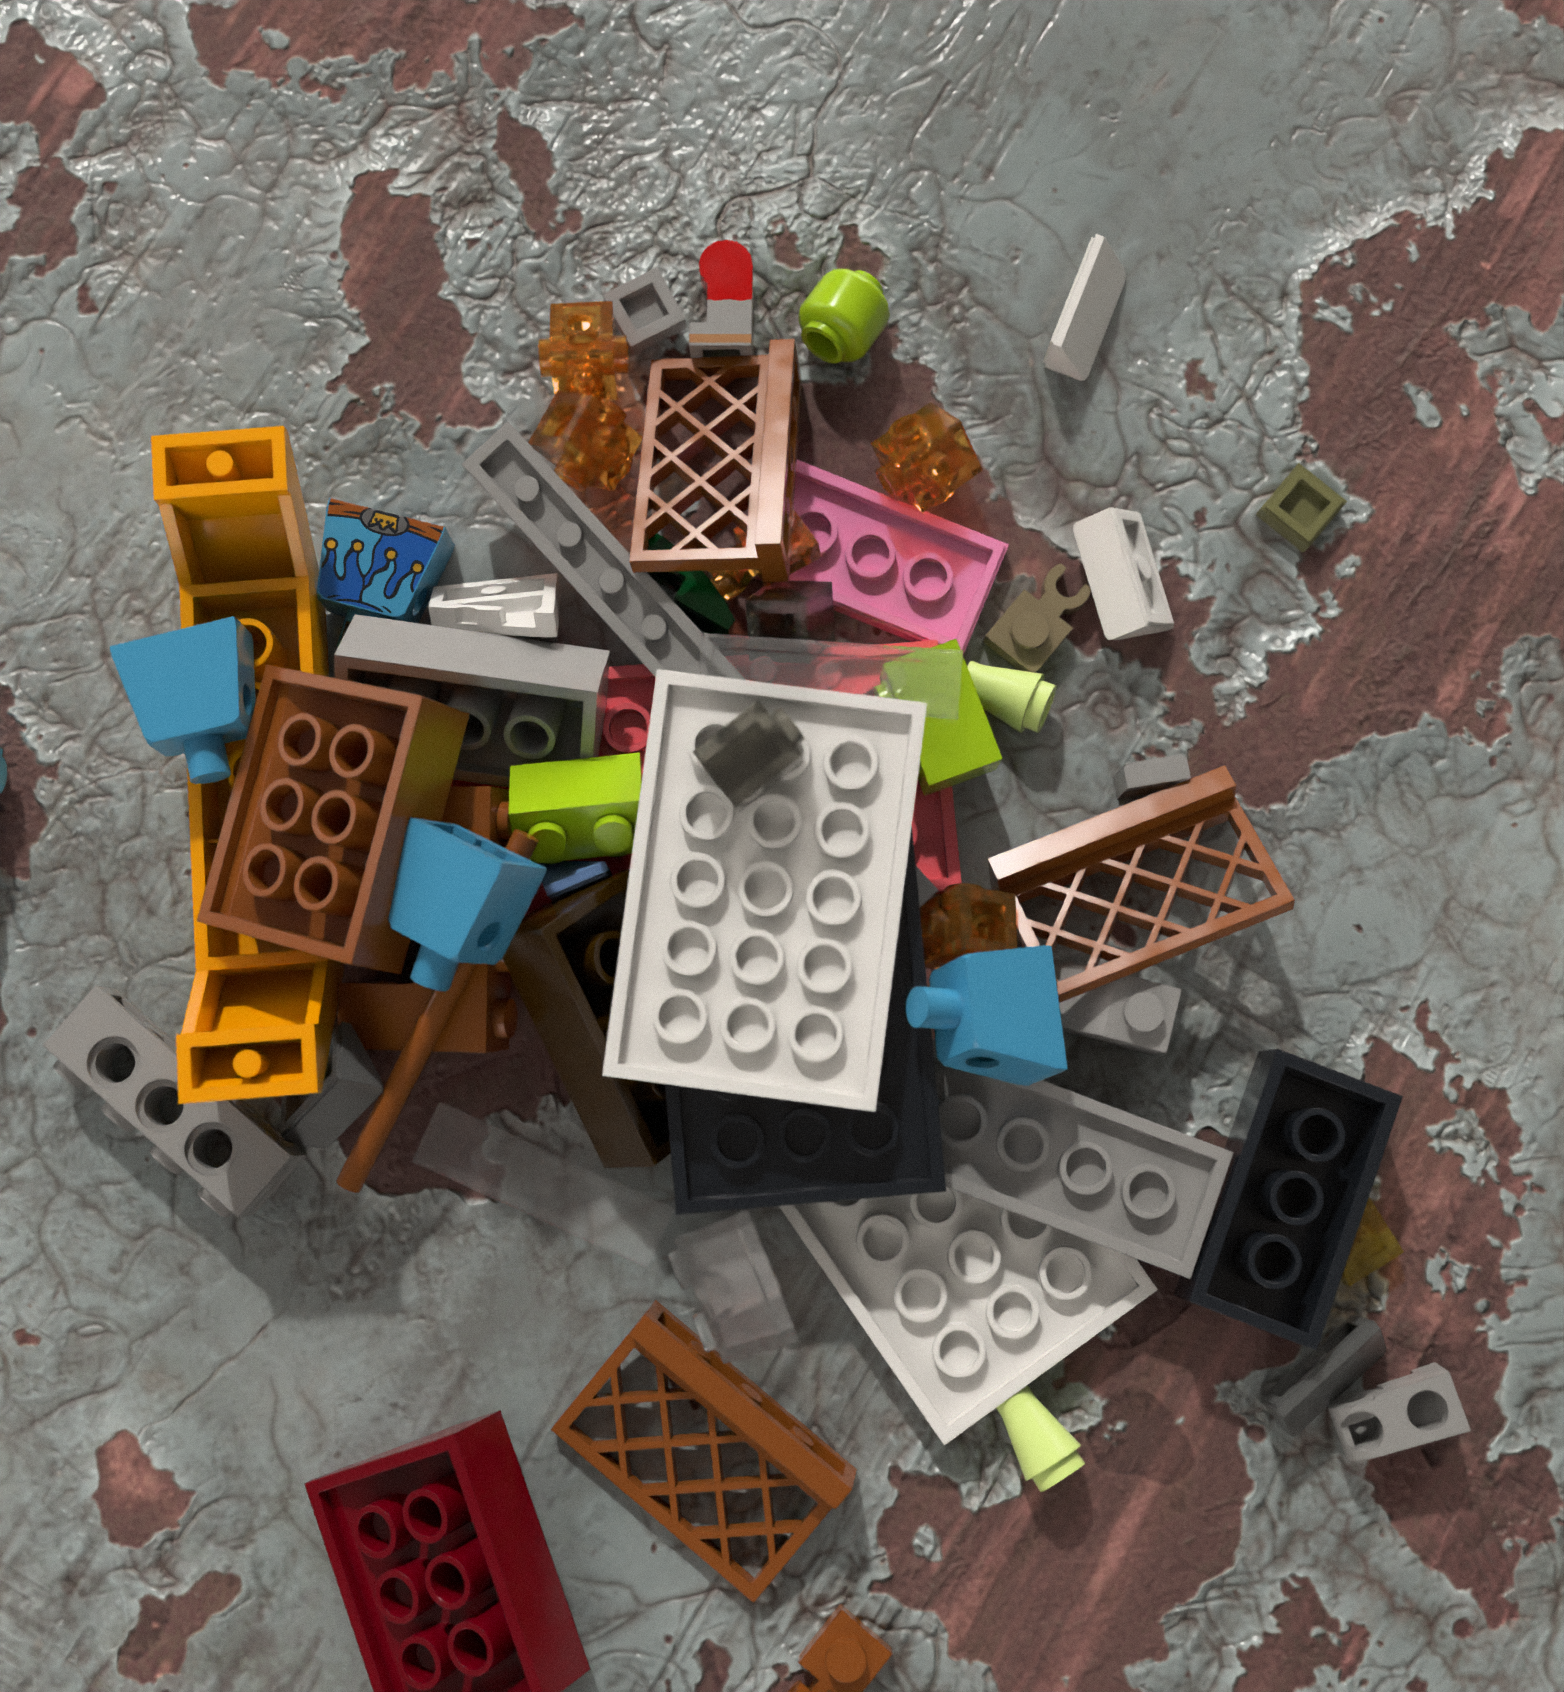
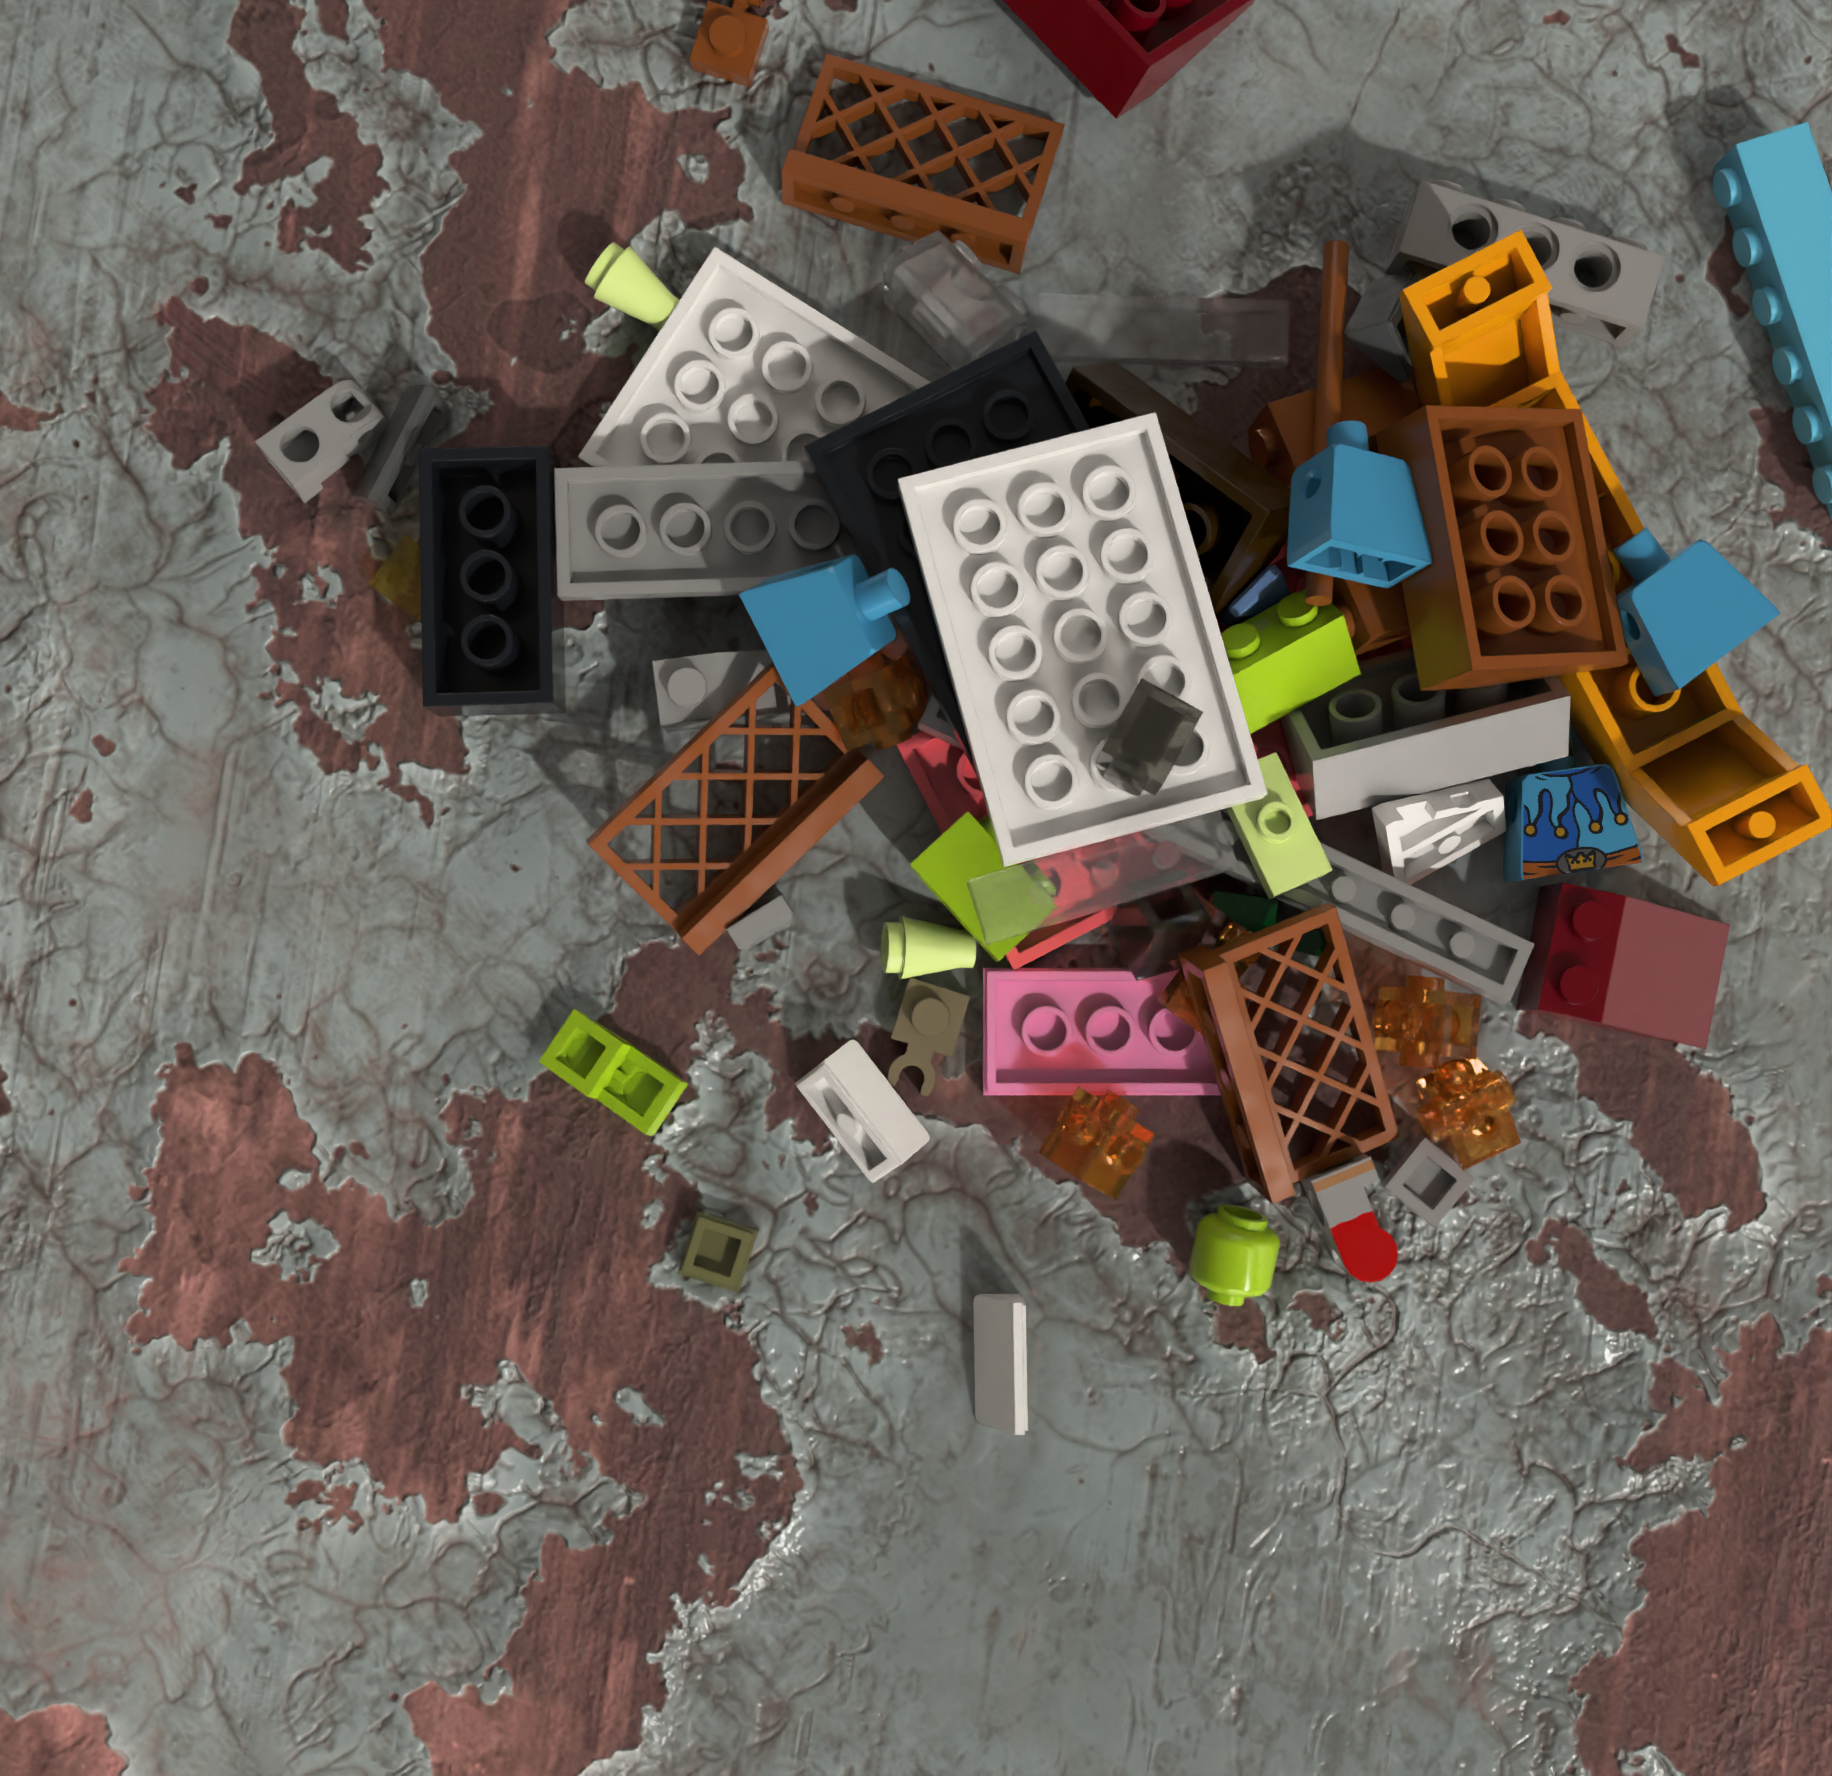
camera: 160 degrees right, 5 degrees up
none -> lime slope [538,1009,689,1136]
none -> yellowish green plate [1226,752,1333,900]
none -> dark red slope [1516,882,1730,1049]

